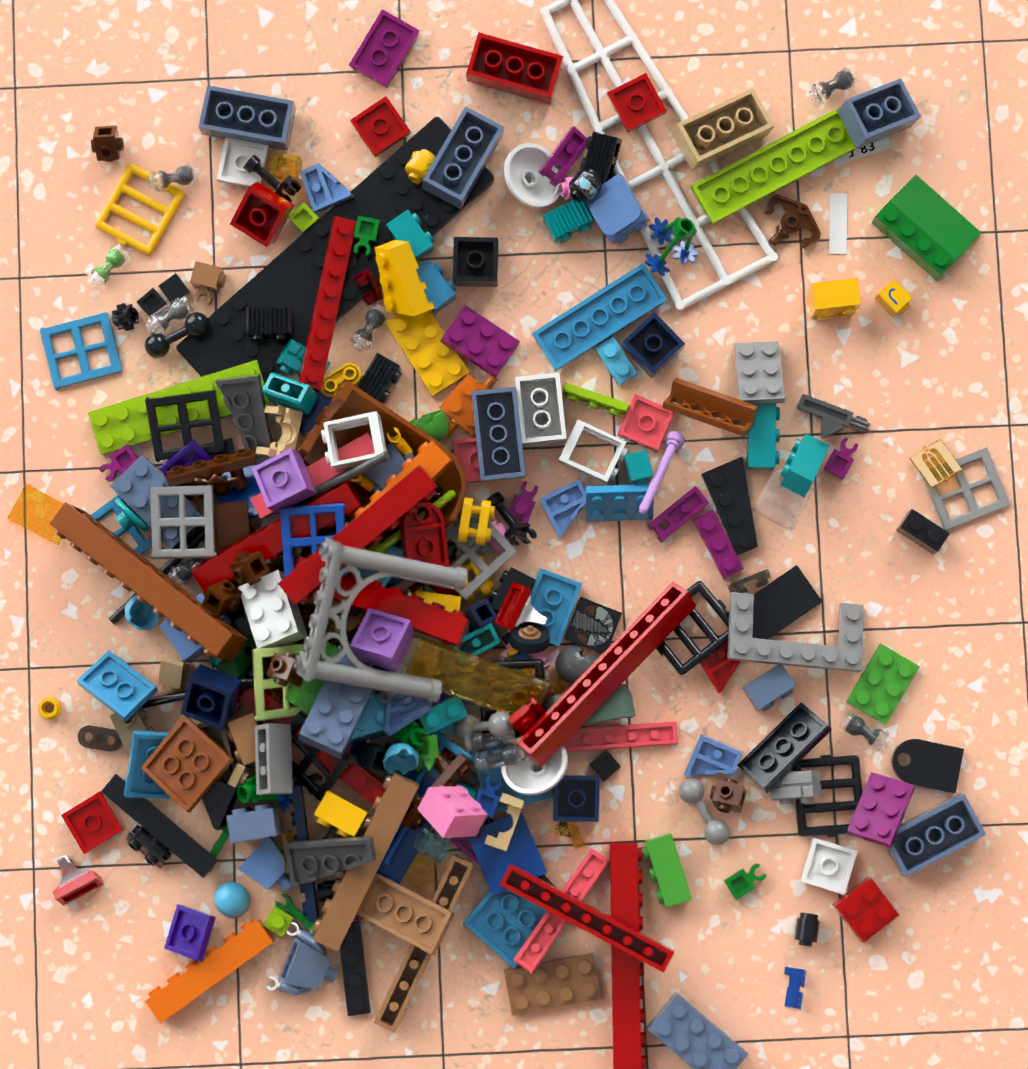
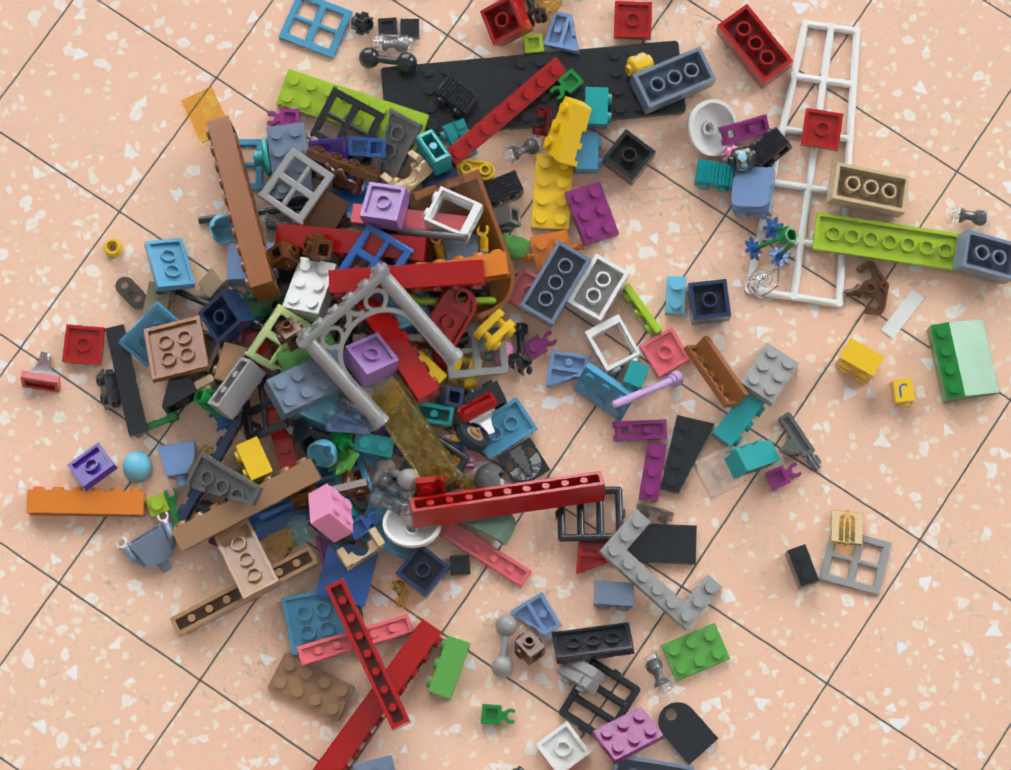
camera: 30 degrees right, 5 degrees down
medium nougat brick [190,261,226,305] -> none
sand blue brick [226,803,284,843] -> none
black plate [340,921,371,1016] -> none
dark azure plate [532,263,668,371] -> none
white sticker [833,136,893,166] -> none
none -> blue slope [348,136,387,158]
none -> dark grey brick [493,204,521,233]
none -> clear piece [747,262,779,298]

